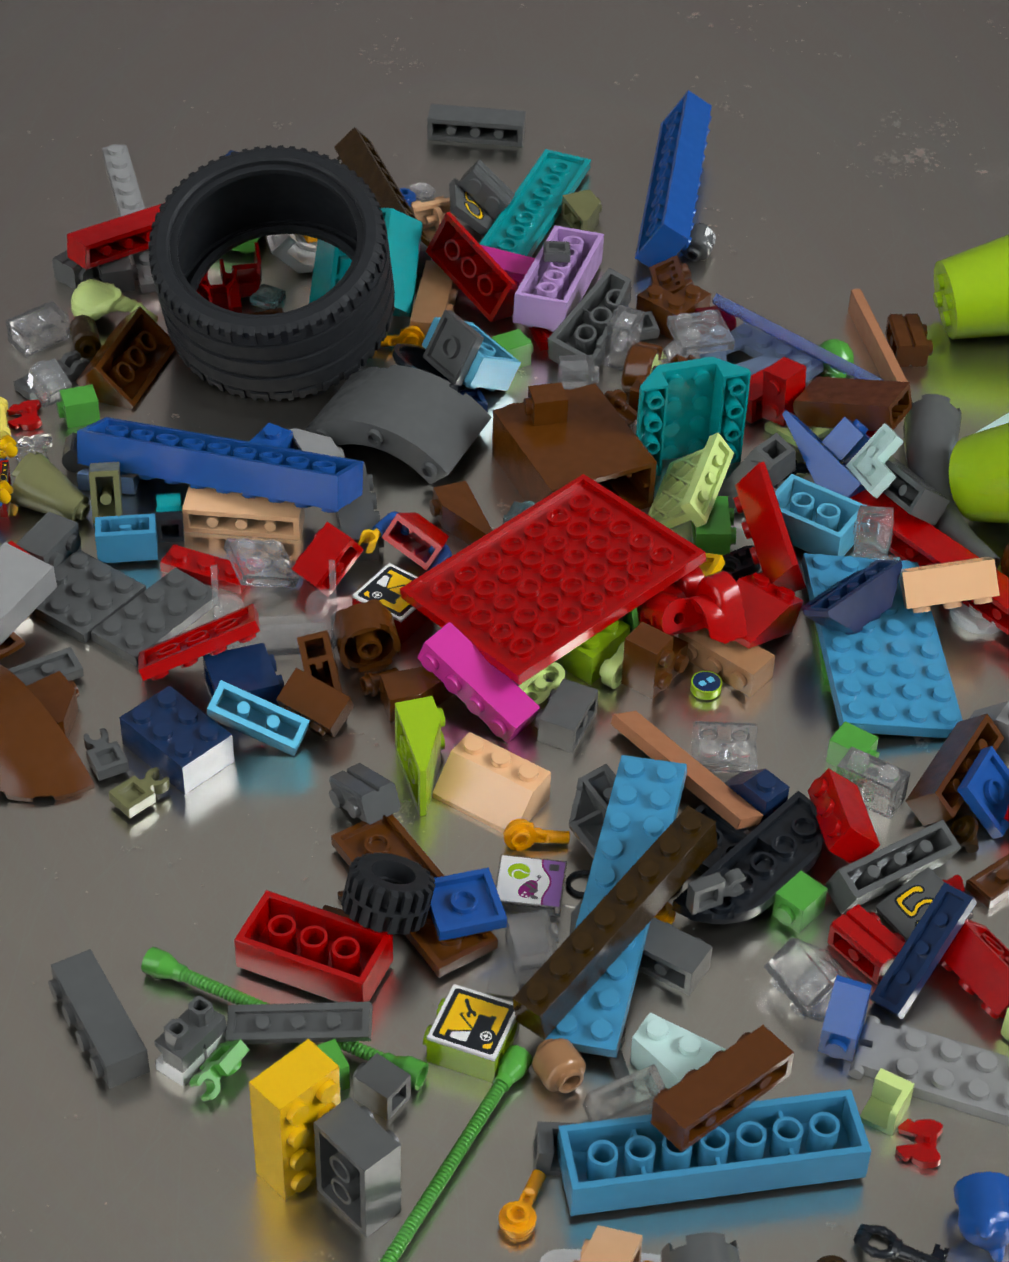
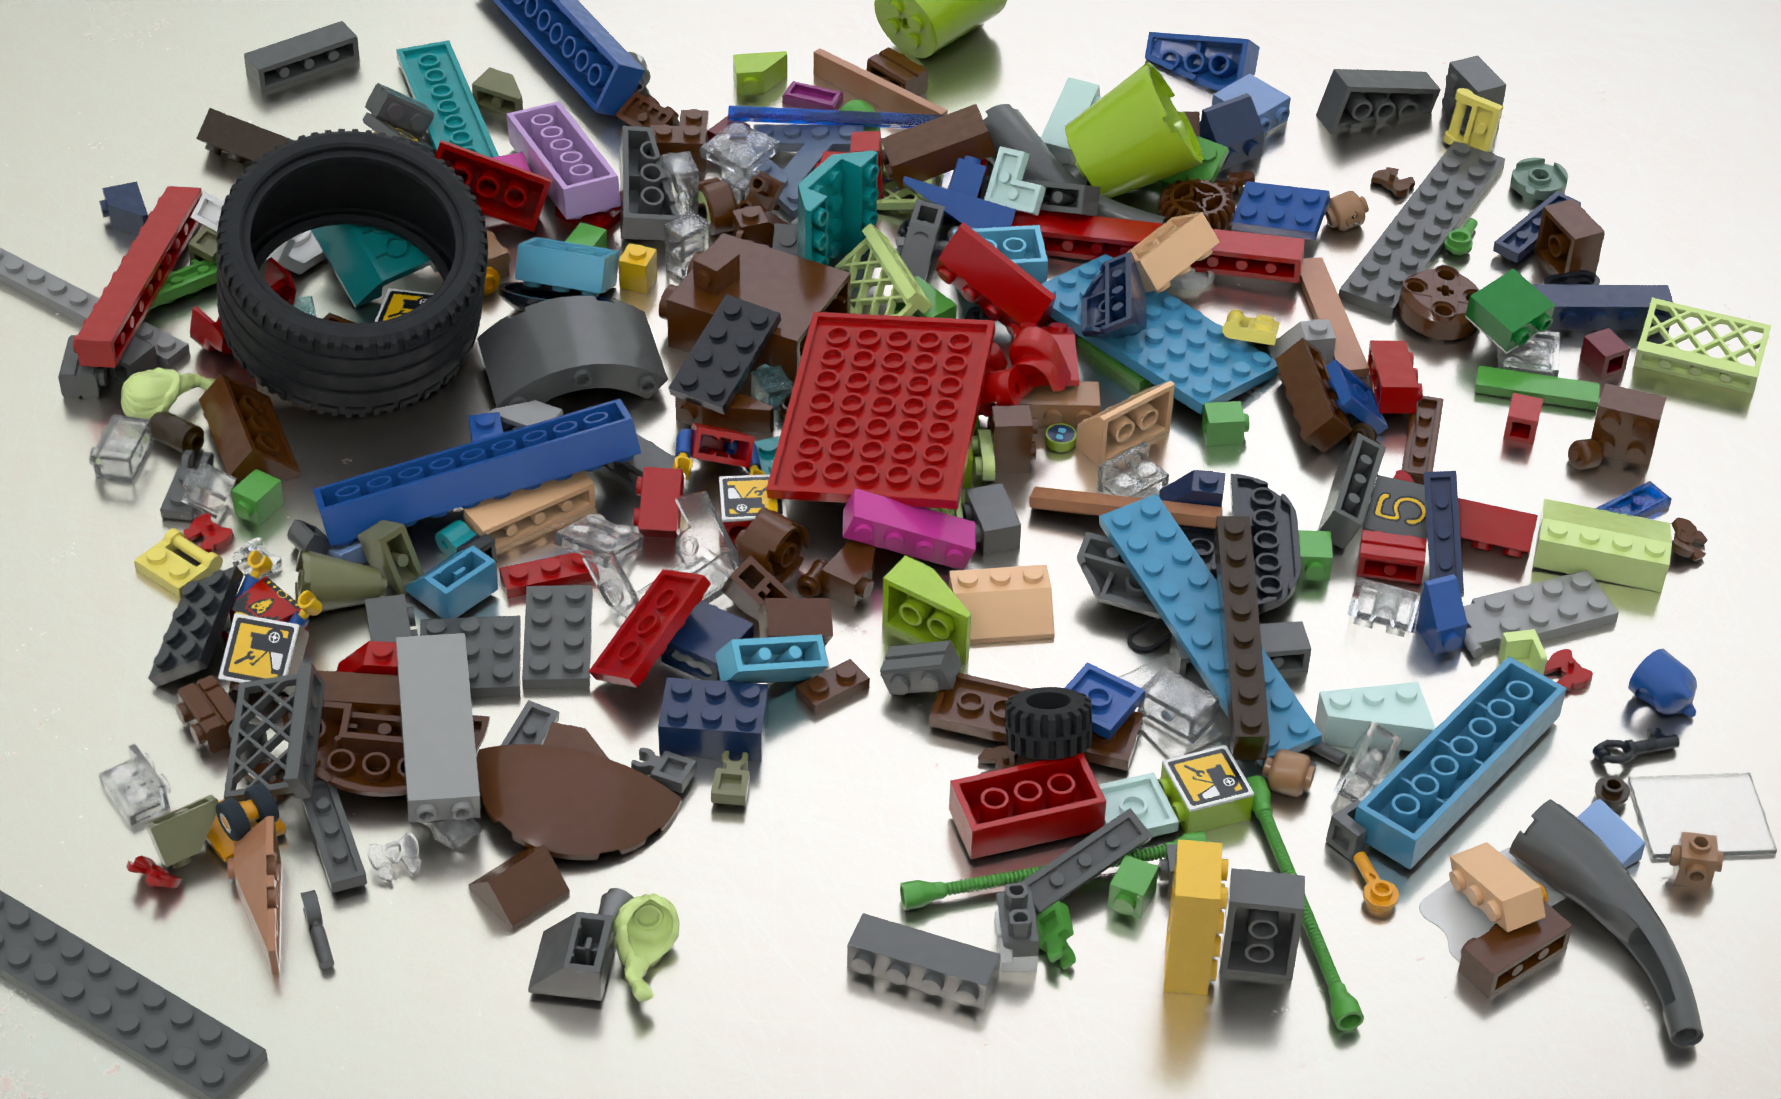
camera: 40 degrees left, 0 degrees up
dark grey tile [423,310,484,386] -> none
tile [495,854,567,917] -> none
light orange plate [504,819,570,851] -> none
dark grey tile [543,241,571,263] -> none
reddish brown brick [651,1025,794,1152] -> none
dark grey plate [686,868,746,915] -> none
red brick [807,768,880,864] -> none
clear brick [836,747,910,819] -> none
clear piece [853,505,901,560] -> none
none -> yellow brick [618,243,658,294]
none -> black plate [668,294,782,414]
none -> lime slope [733,51,788,96]
none -> magenta tile [782,81,843,116]
none -> reddish brown plate [796,659,870,715]
none -> light nougat slope [1076,381,1175,467]
none -> light aqua plate [1099,772,1179,837]
none -> light yellow plate [1222,309,1280,346]

